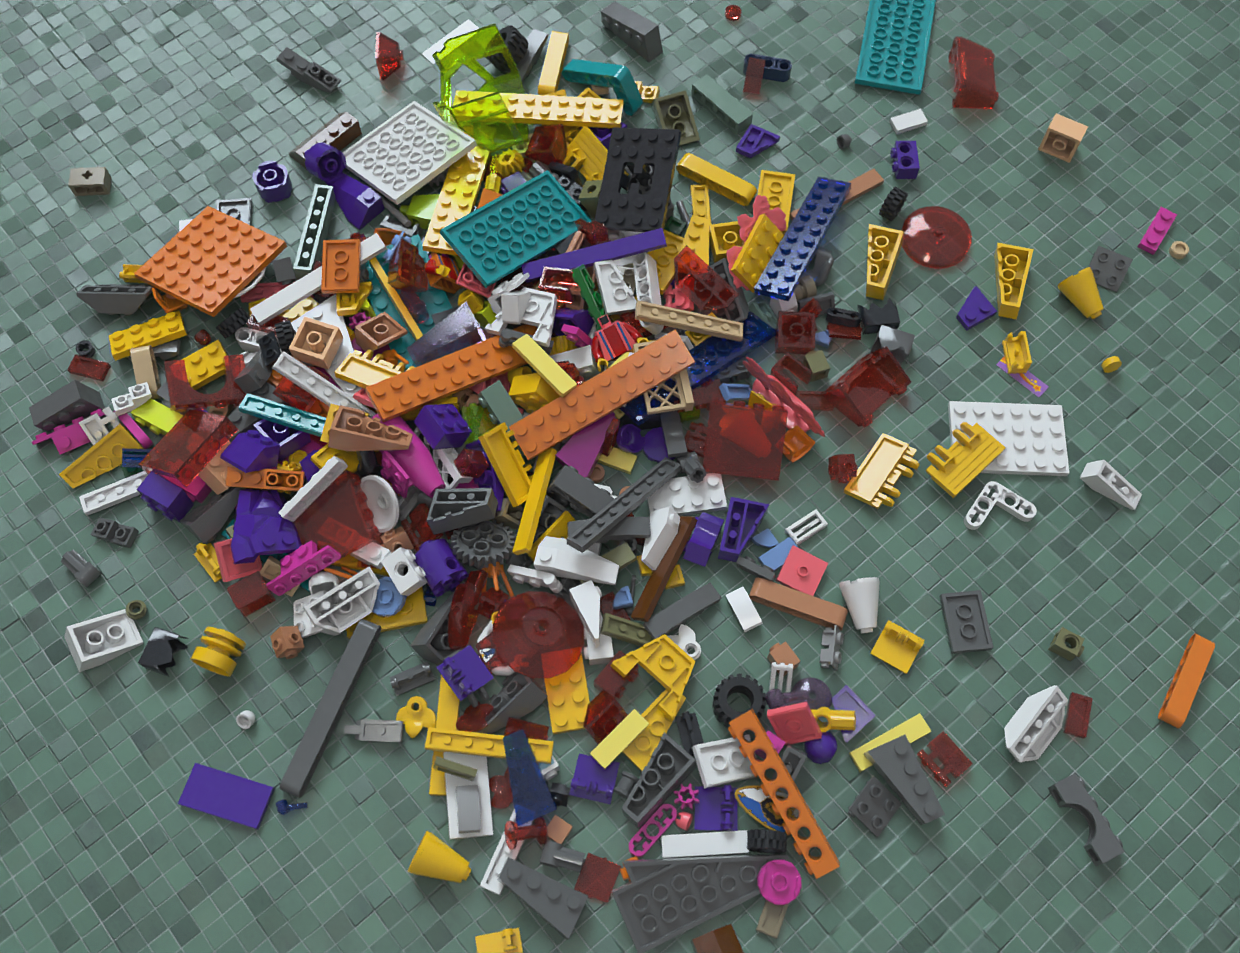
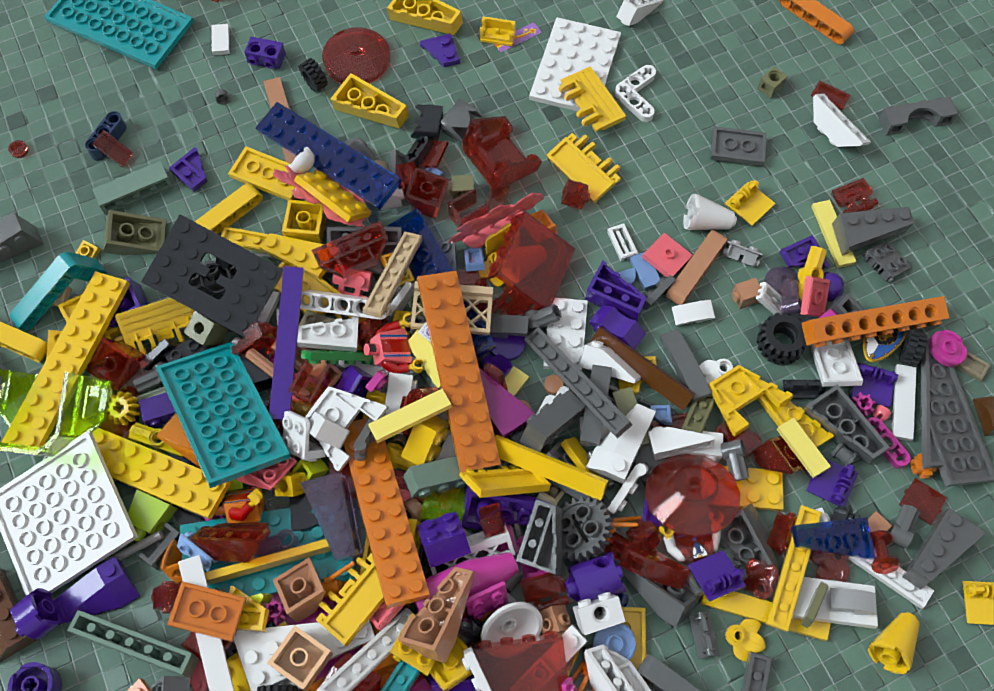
camera: 75 degrees left, 0 degrees up
none -> white hair [288,147,315,174]
none -> dark grey piece [721,439,750,482]

